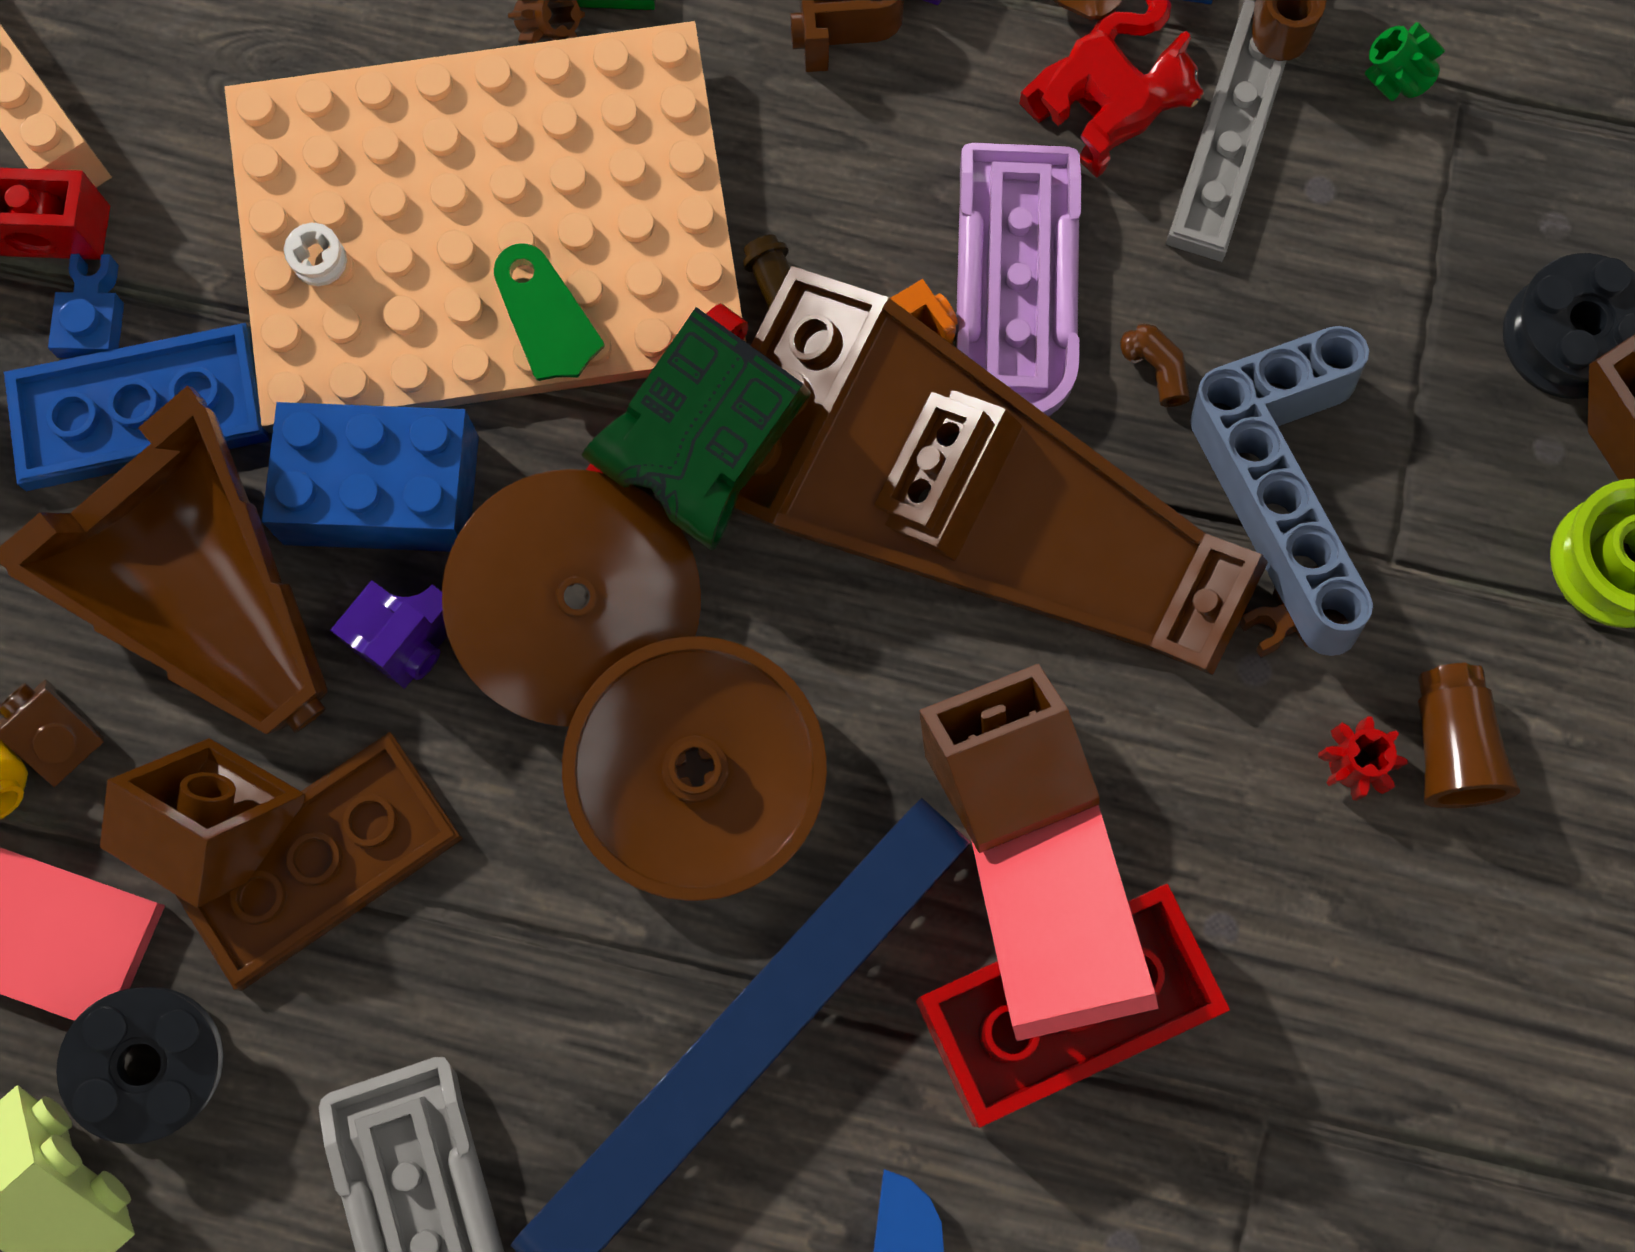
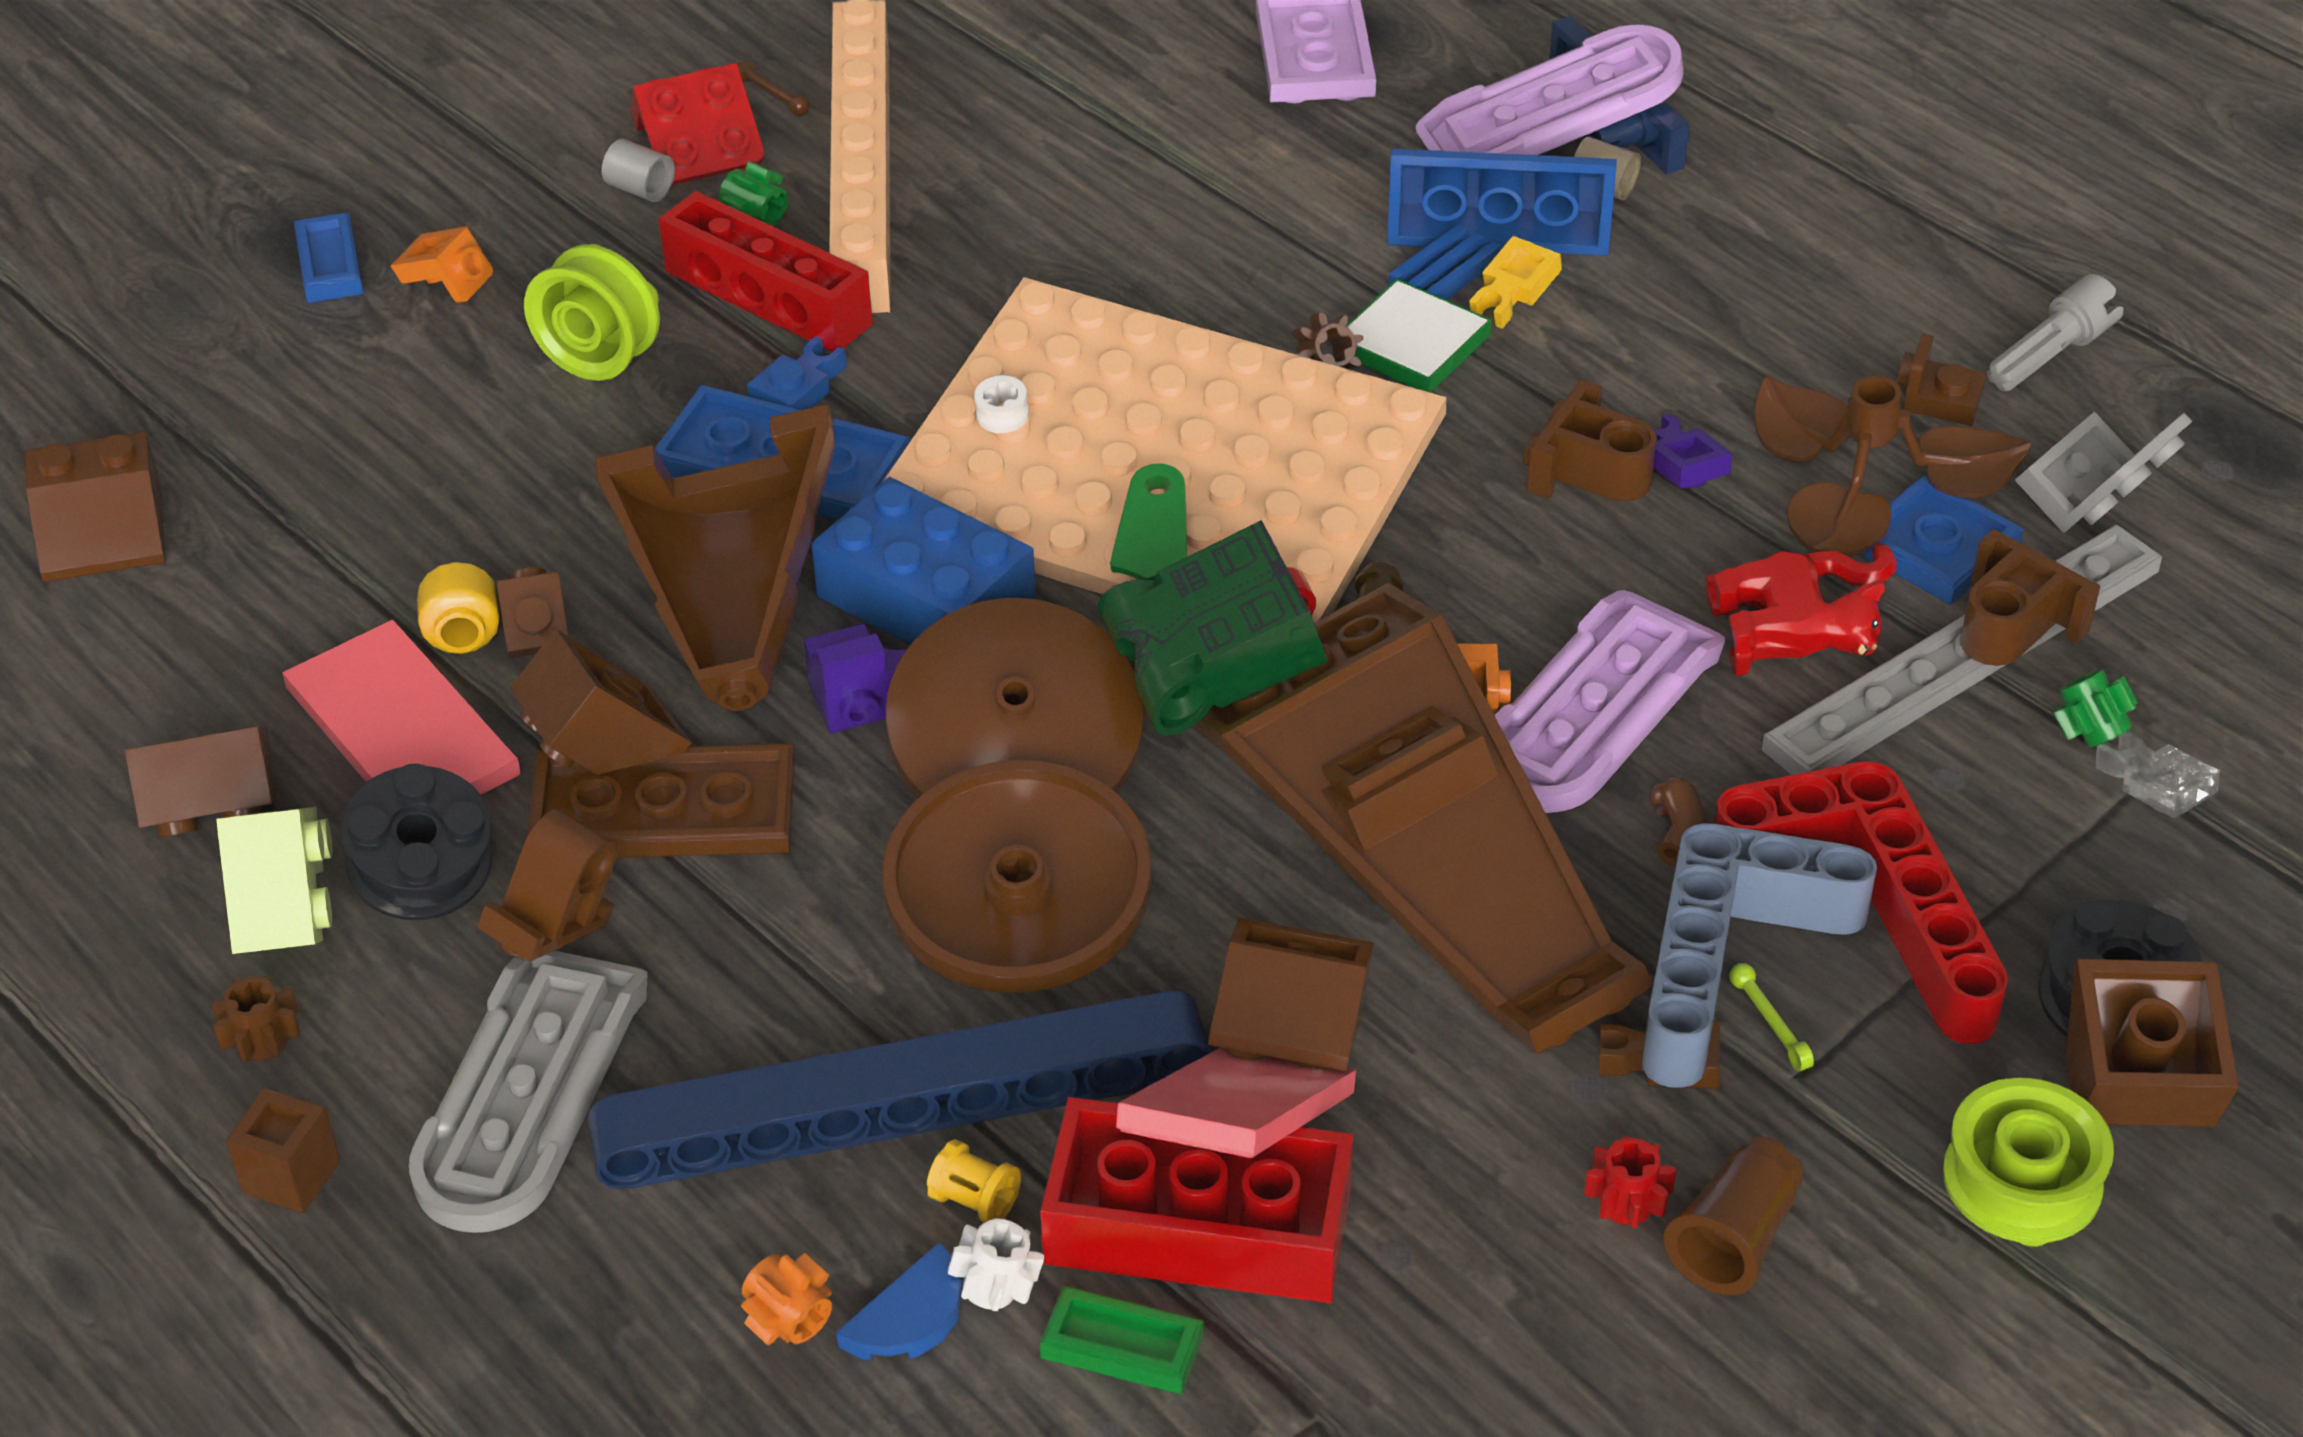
camera: 35 degrees right, 30 degrees down
none -> reddish brown pin [477,808,618,962]
none -> yellow bush [927,1139,1022,1223]
none -> white gear [948,1218,1044,1311]
none -> green tile [1040,1285,1204,1395]
none -> red beam [1714,761,2008,1044]
none -> lime hinge [1729,963,1814,1072]
none -> clear plate [2096,731,2220,819]

